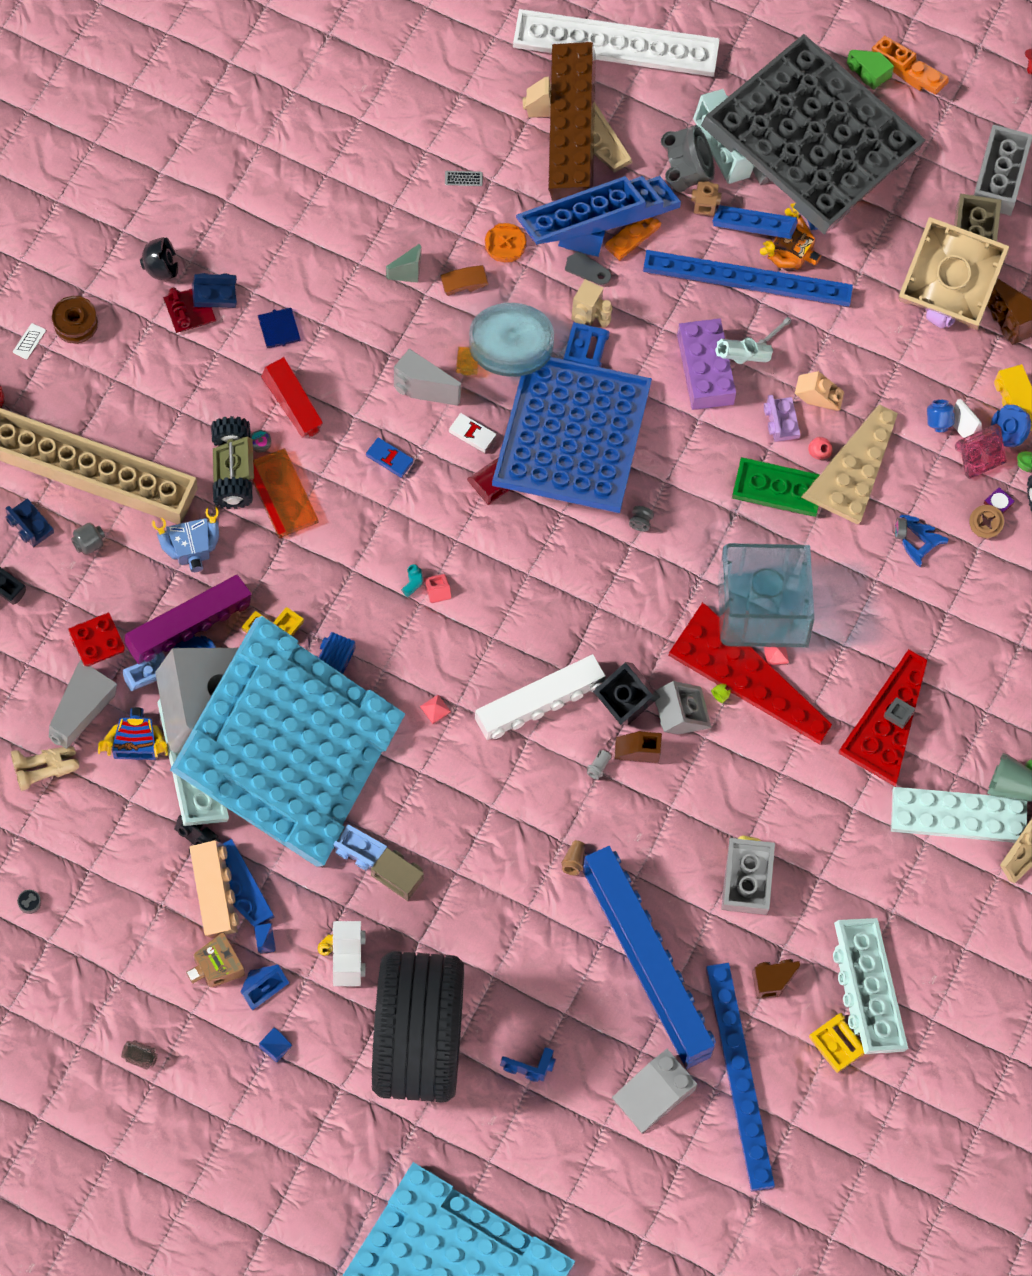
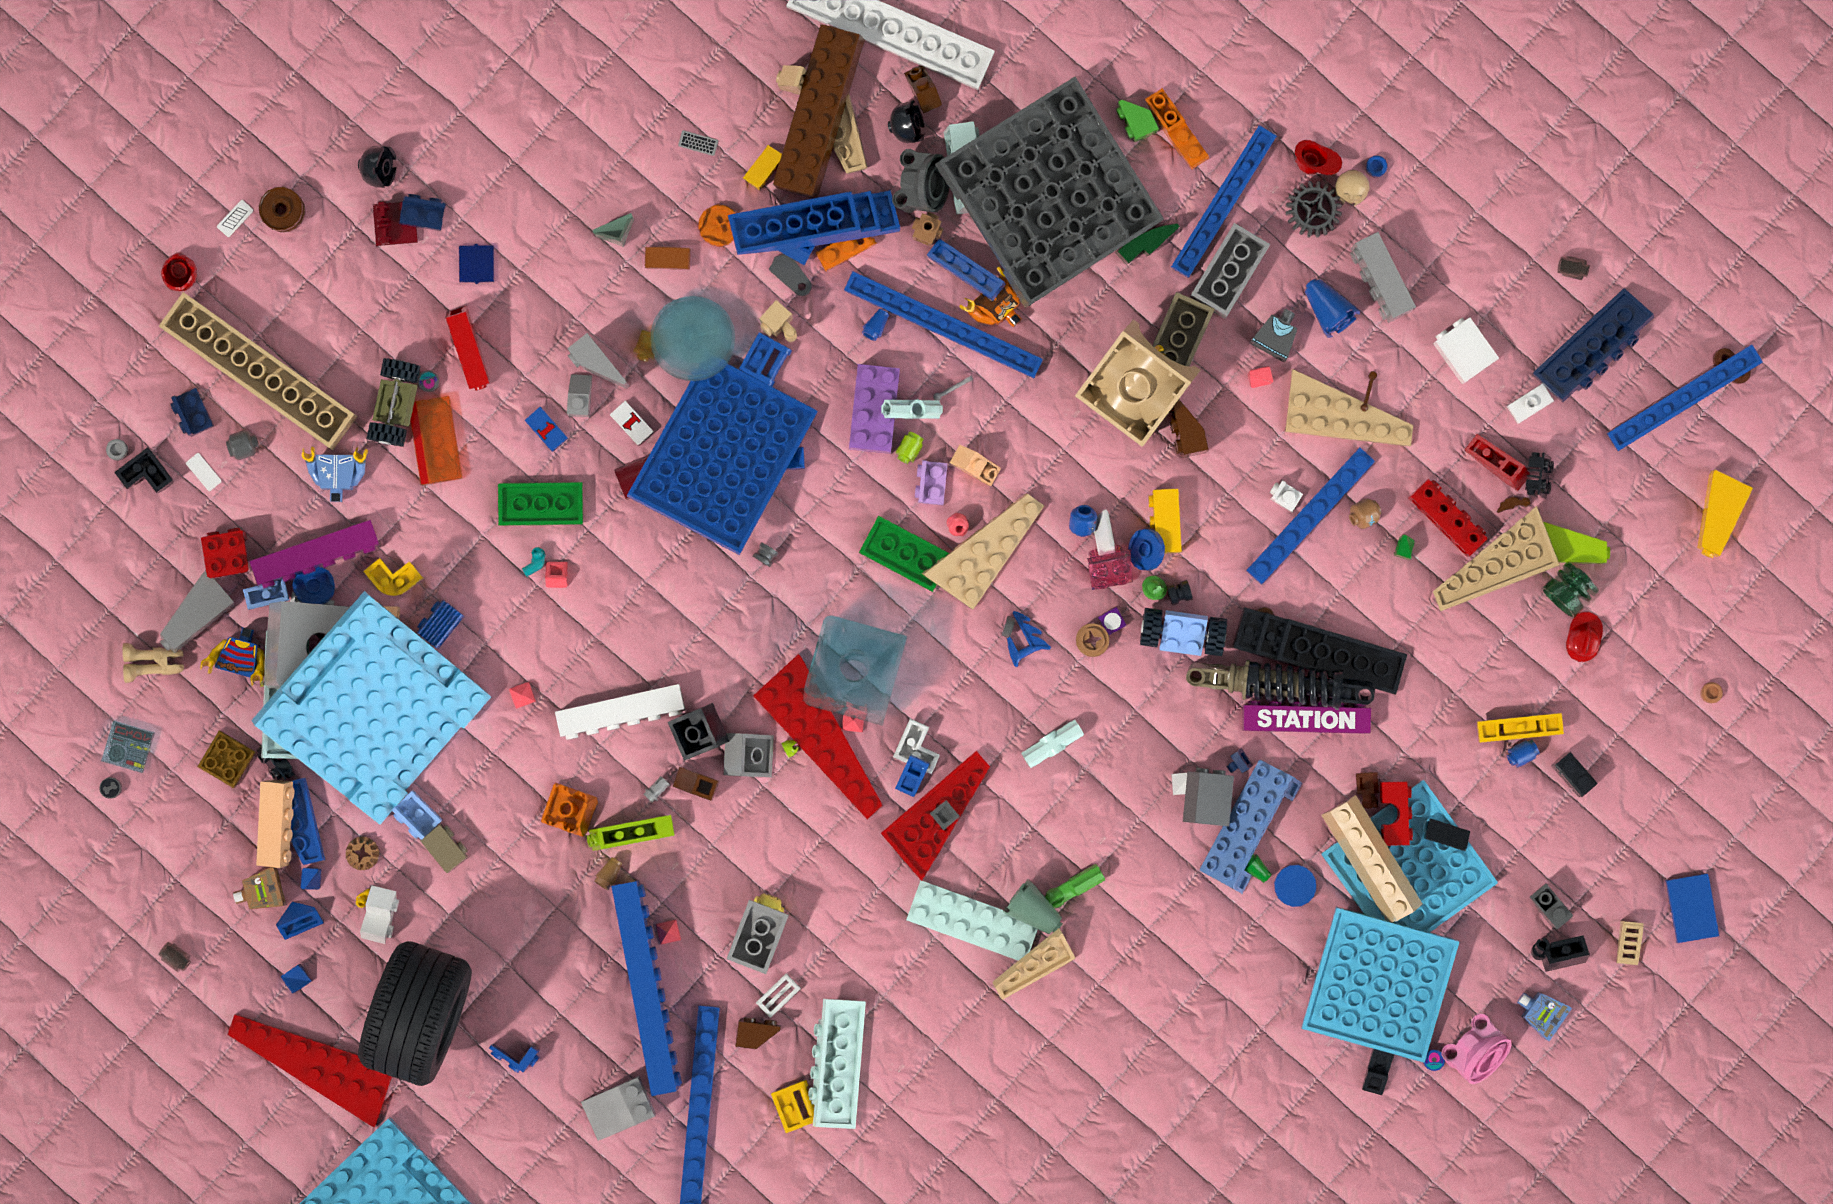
camera: 15 degrees right, 20 degrees up
none -> clear light blue tile [101,721,155,773]
none -> white sticker [186,453,221,491]
none -> pearl gold tile [197,730,256,788]
none -> red wing [227,1014,392,1127]
none -> medium nougat gear [345,837,379,870]
none -> green plate [498,482,583,526]
none -> orange slope [541,783,598,837]
none -> light grey slope [567,374,592,418]
none -> lime slope [587,815,675,851]
none -> coral slope [656,920,681,945]
none -> yellow slope [743,145,782,191]
none -> white tile [756,973,801,1018]
none -> blue slope [787,447,805,470]
none -> blue cone [862,309,889,341]
none -> black cylinder [888,100,925,144]
none -> white brick [893,719,940,774]
none -> lime brick [895,431,924,464]
none -> blue slope [895,755,930,797]
none -> reddish brown slope [904,66,942,114]
none -> light aqua piece [1021,720,1084,768]
none -> dark green slope [1115,224,1180,265]
none -> blue plate [1171,125,1277,278]

